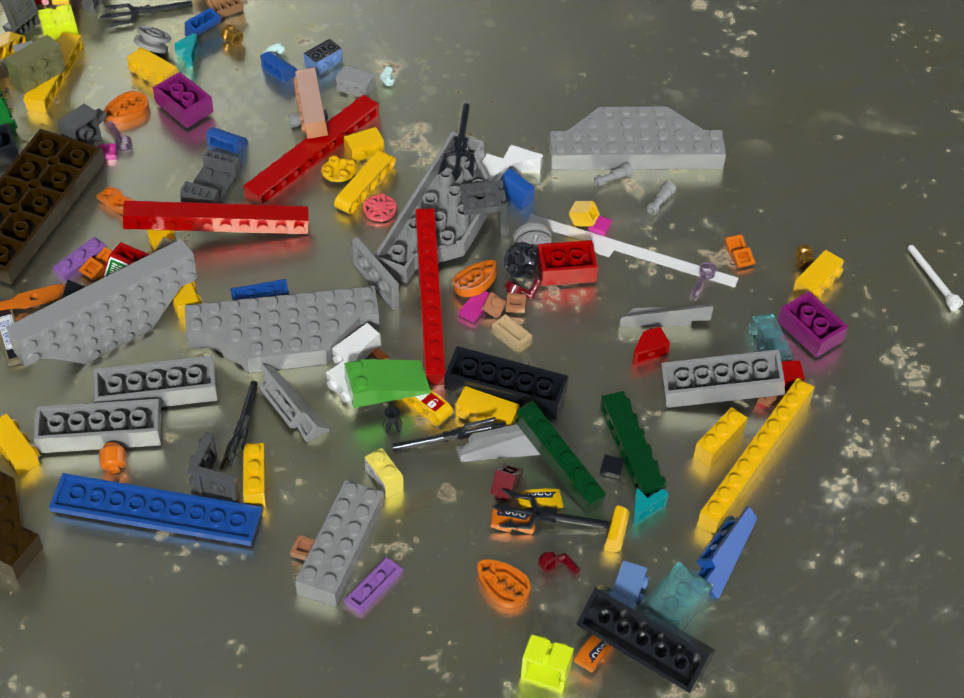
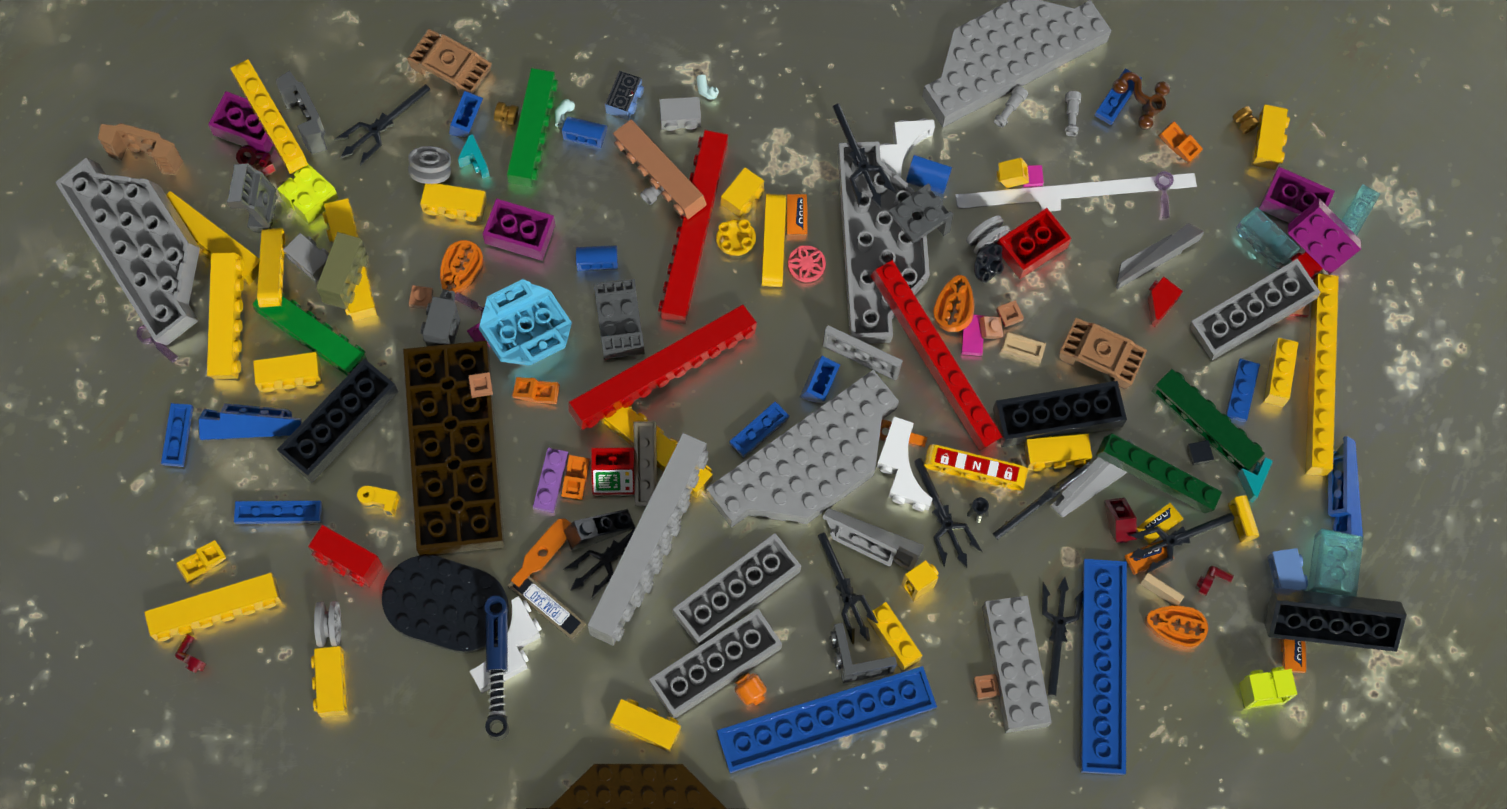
camera: 30 degrees left, 20 degrees up
bright green slope [344,359,431,408] -> none
medium lavender tile [344,557,403,615] -> none
light yellow brick [364,448,404,499] -> none
dark red plate [504,278,542,300] -> none
white piece [908,245,963,311] -> none
none -> nougat plate [469,372,493,398]
none -> medium azure piece [479,279,572,366]
none -> green brick [507,68,558,187]
none -> orange slope [787,194,807,235]
none -> blue brick [800,356,840,403]
none -> yellow brick [901,560,939,601]
none -> black piece [914,458,983,568]
none -> black piece [1042,577,1083,697]
none -> medium nougat plate [1059,318,1147,389]
none -> blue plate [1081,559,1127,775]
none -> blue plate [1094,68,1142,125]
none -> reddish brown piece [1113,72,1170,130]
none -> tan tile [1140,573,1184,606]
none -> blue plate [1226,359,1260,422]
none -> magenta brick [1288,199,1361,275]
none -> clear light blue brick [1341,184,1380,236]

